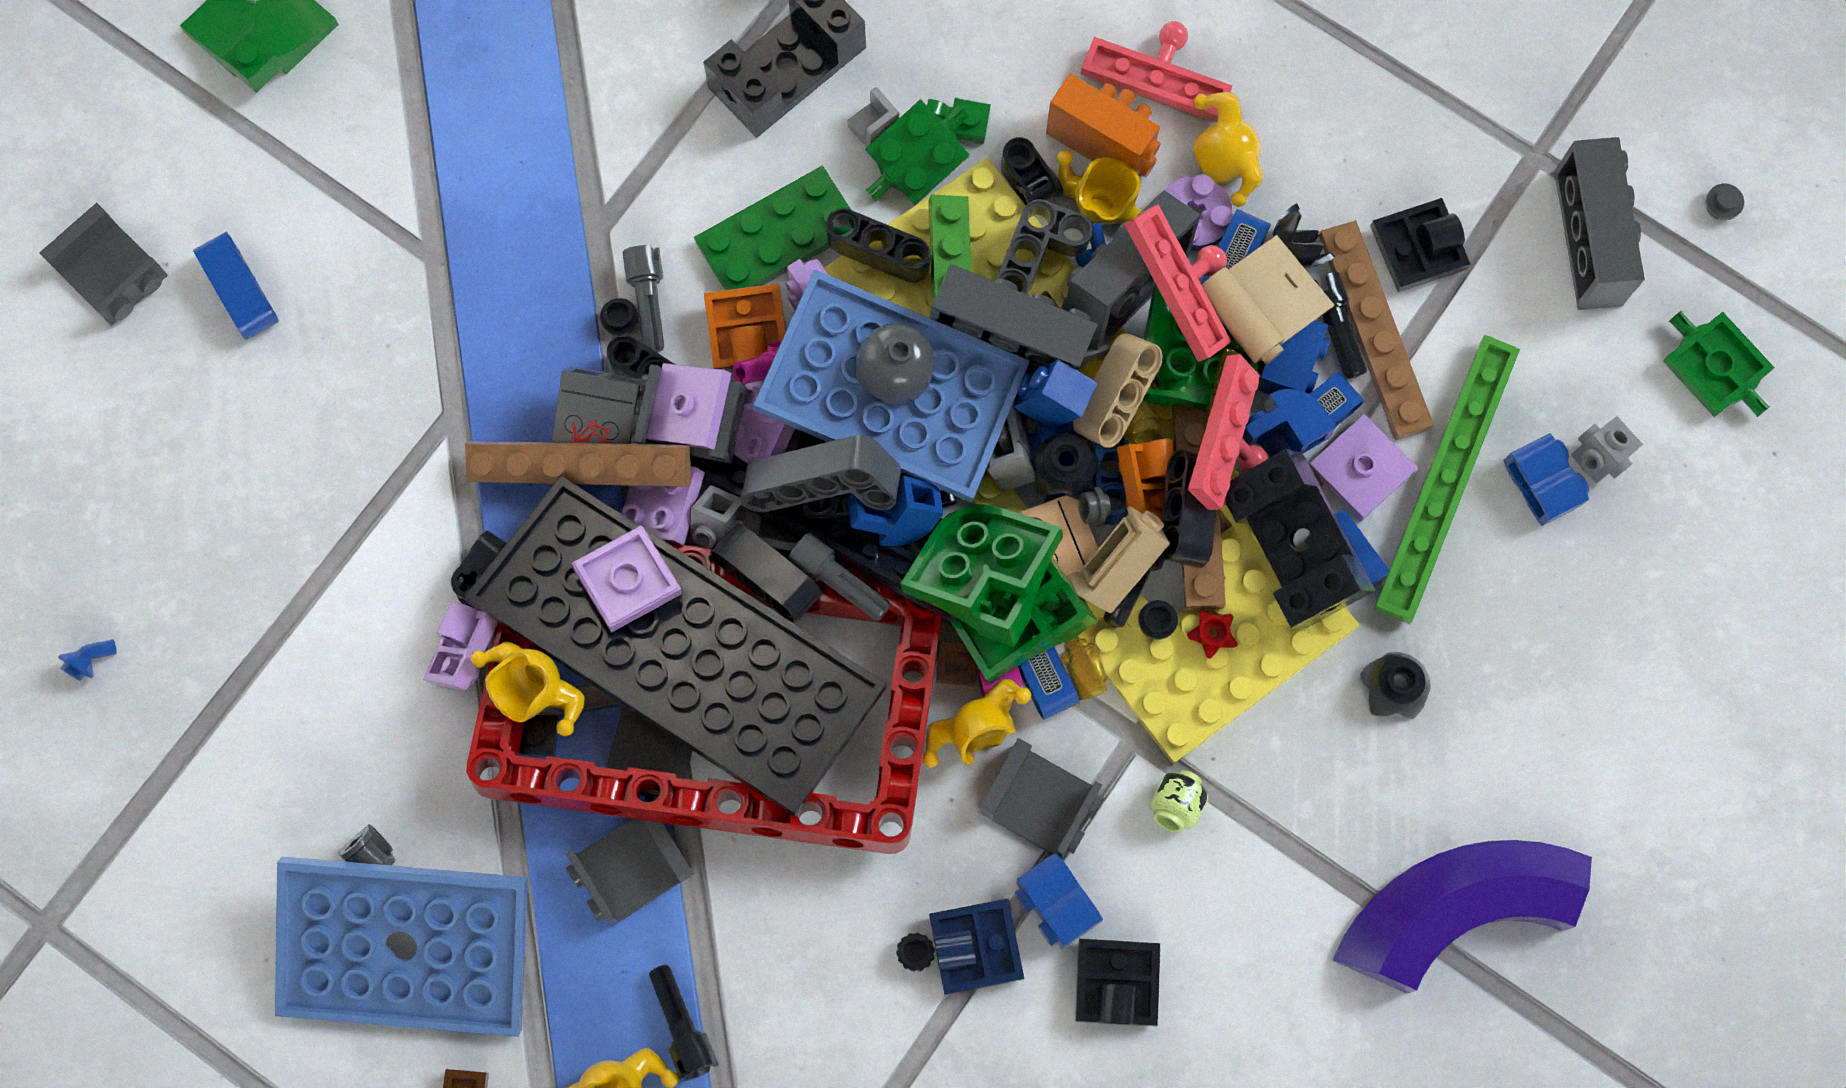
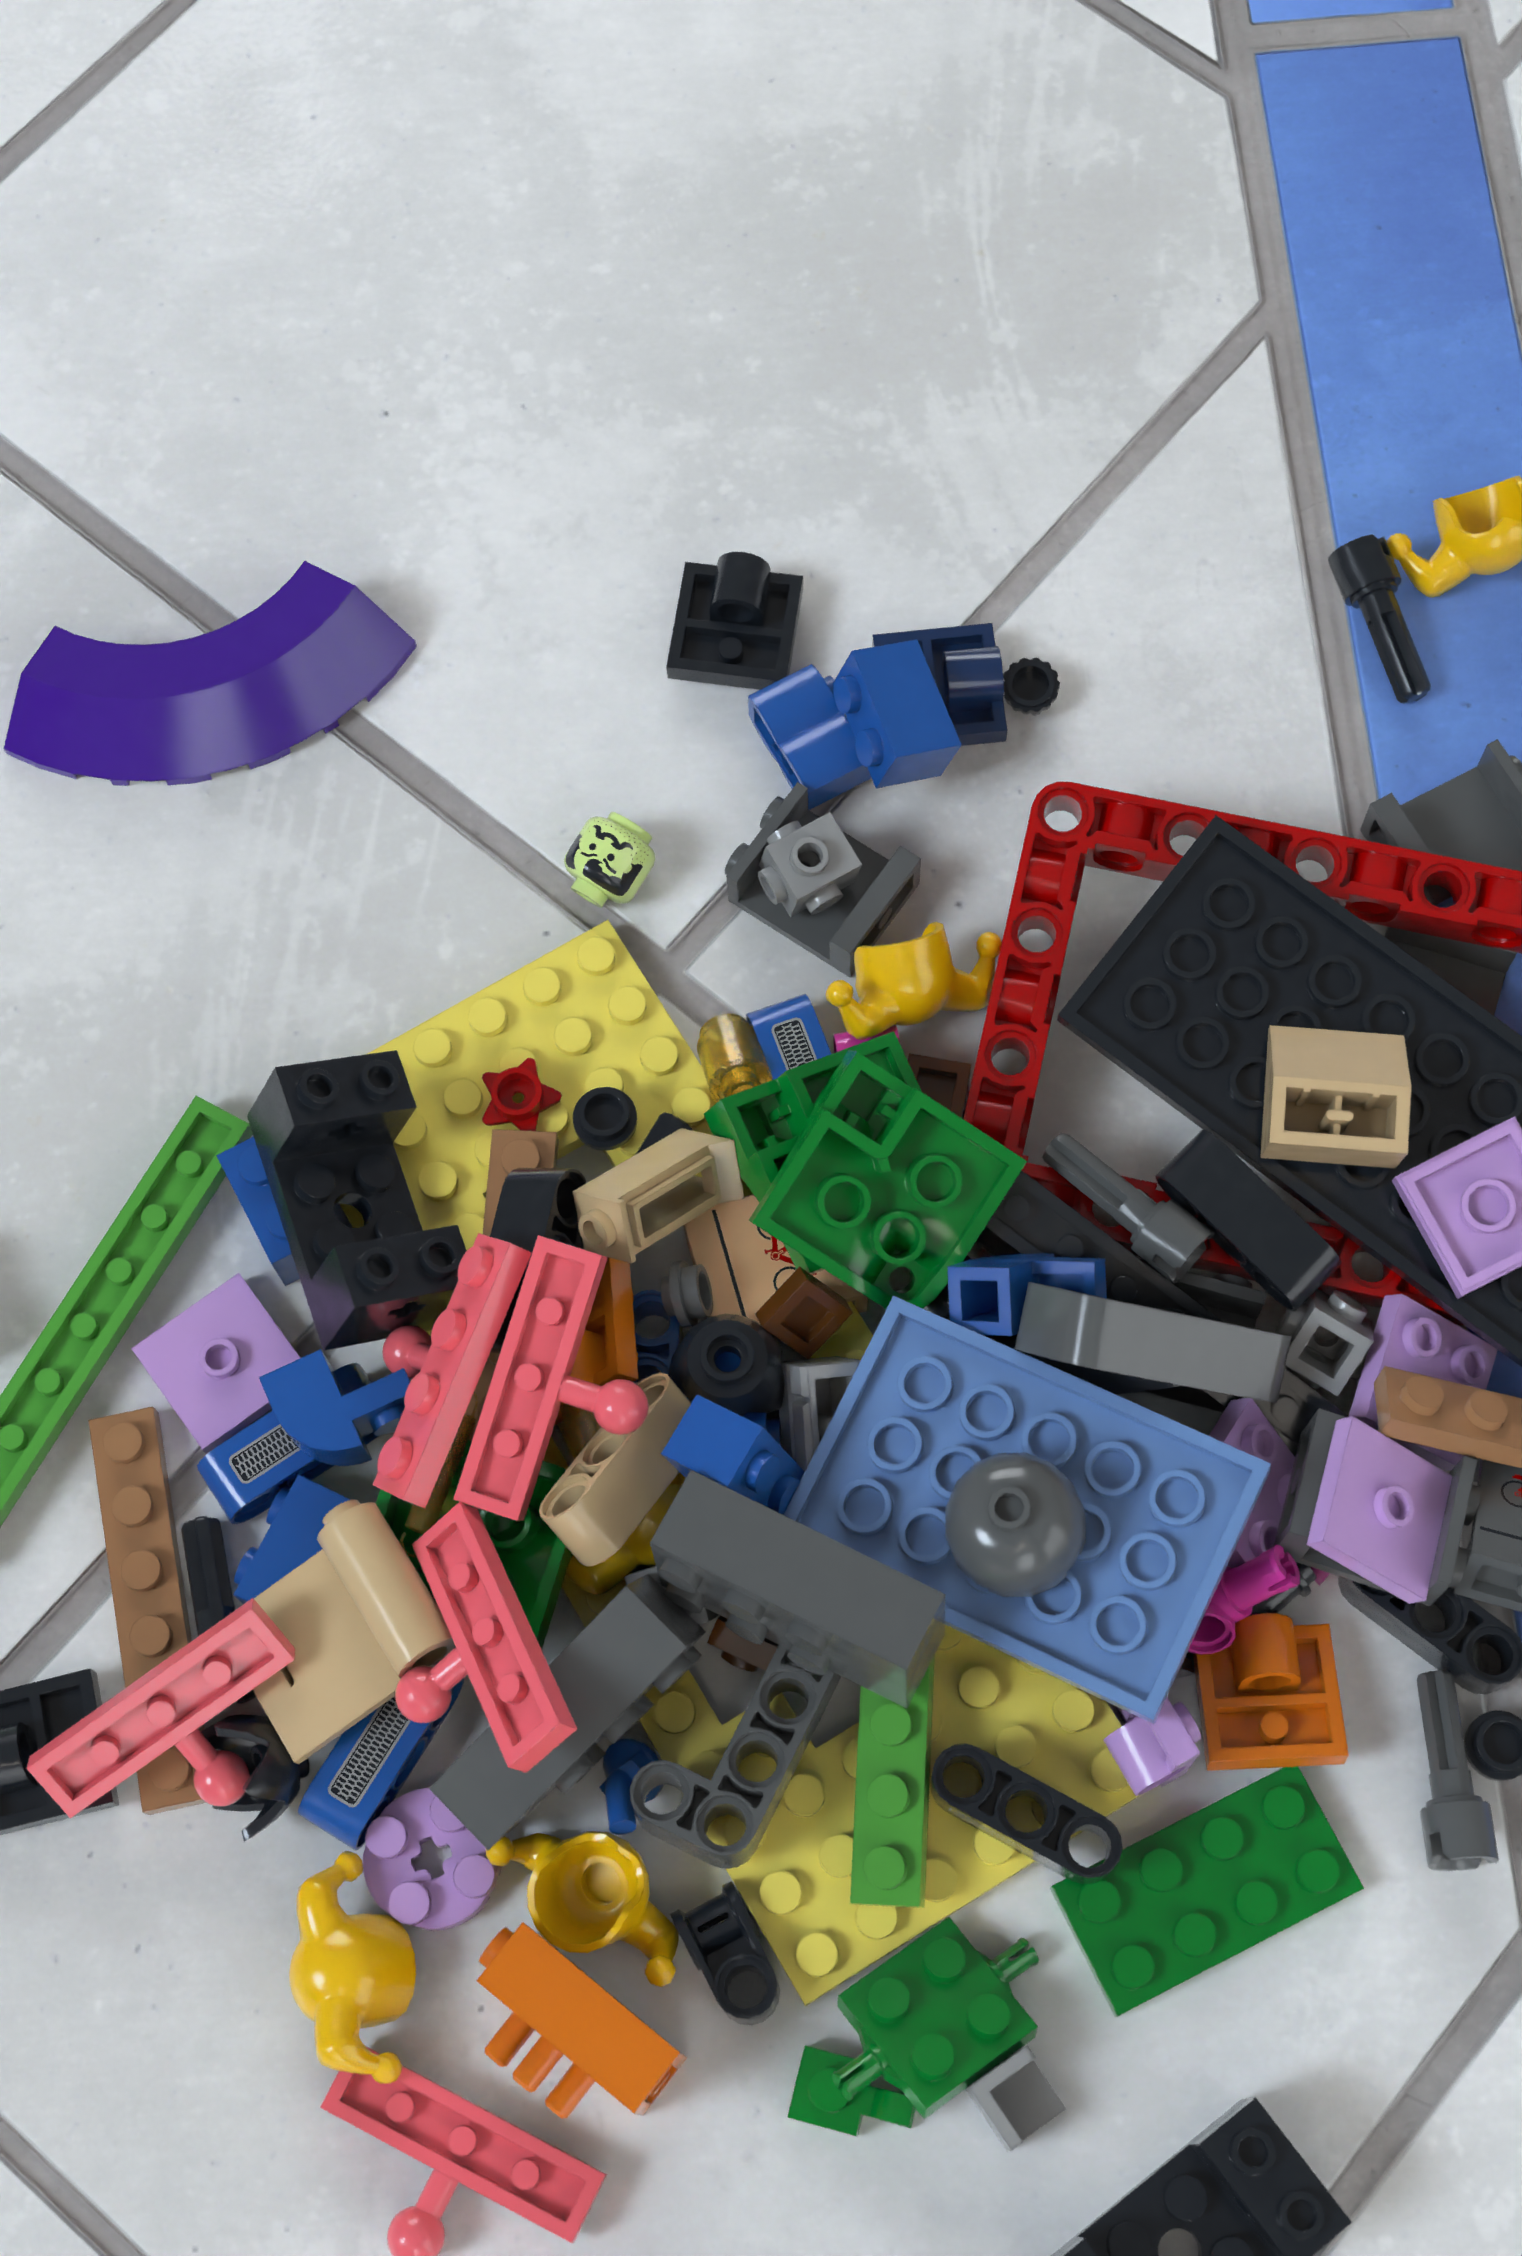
camera: 170 degrees left, 5 degrees down
black piece [1360,652,1431,719] -> none
none -> coral plate [26,1598,295,1819]
none -> coral plate [453,1235,648,1521]
none -> reddish brown plate [755,1266,853,1360]
none -> light grey brick [758,812,862,917]
none -> blue brick [833,639,962,789]
none -> tan slope [1261,1025,1411,1168]

